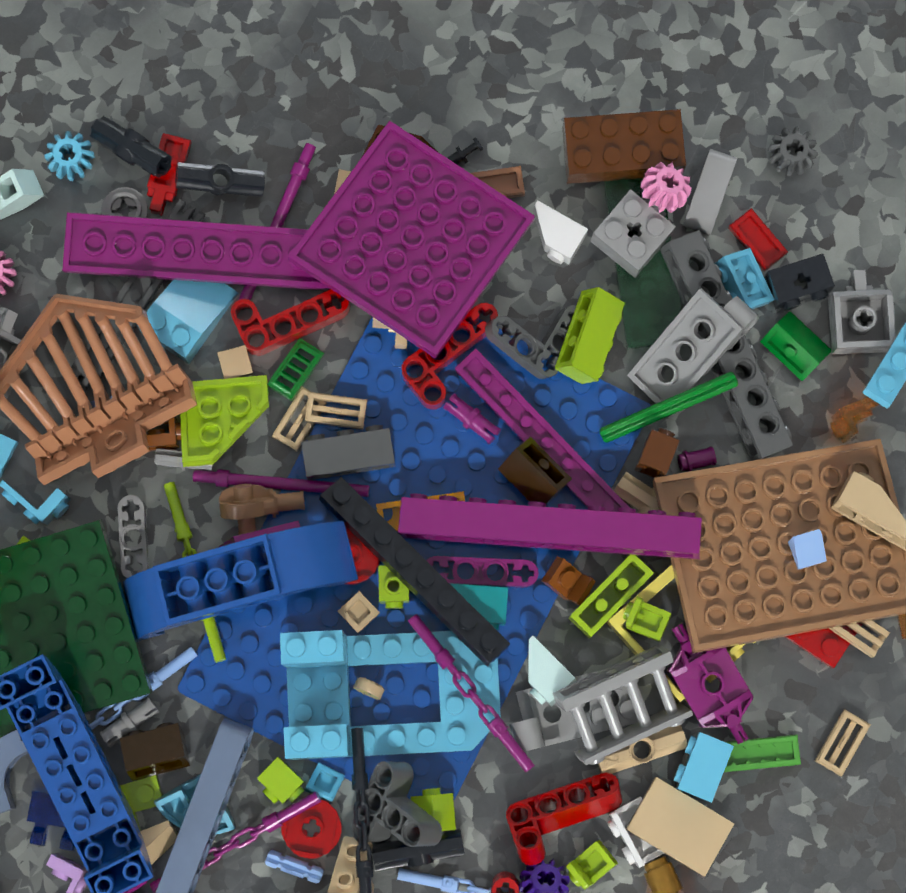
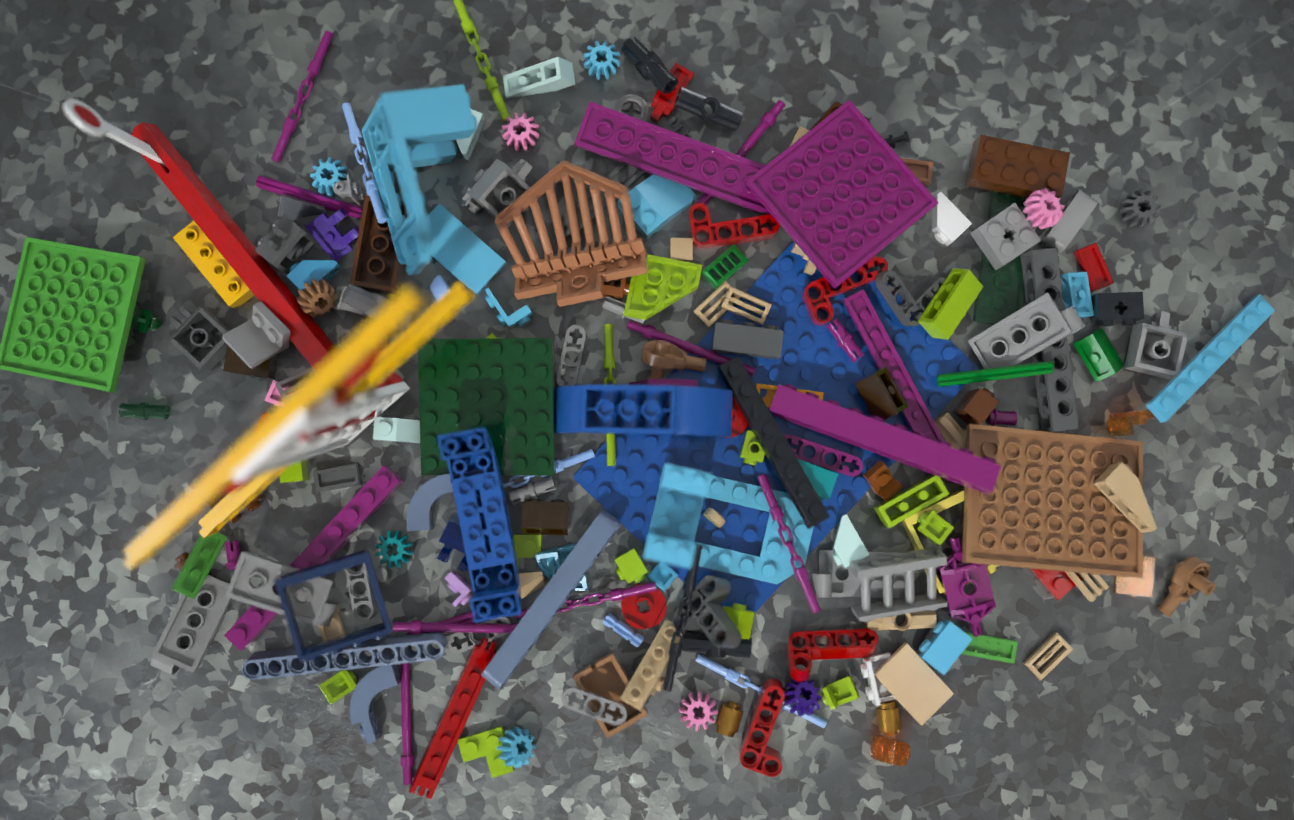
camera: 15 degrees right, 5 degrees up
tan plate [338,591,380,634] -> none
light blue slope [788,529,827,570] -> none

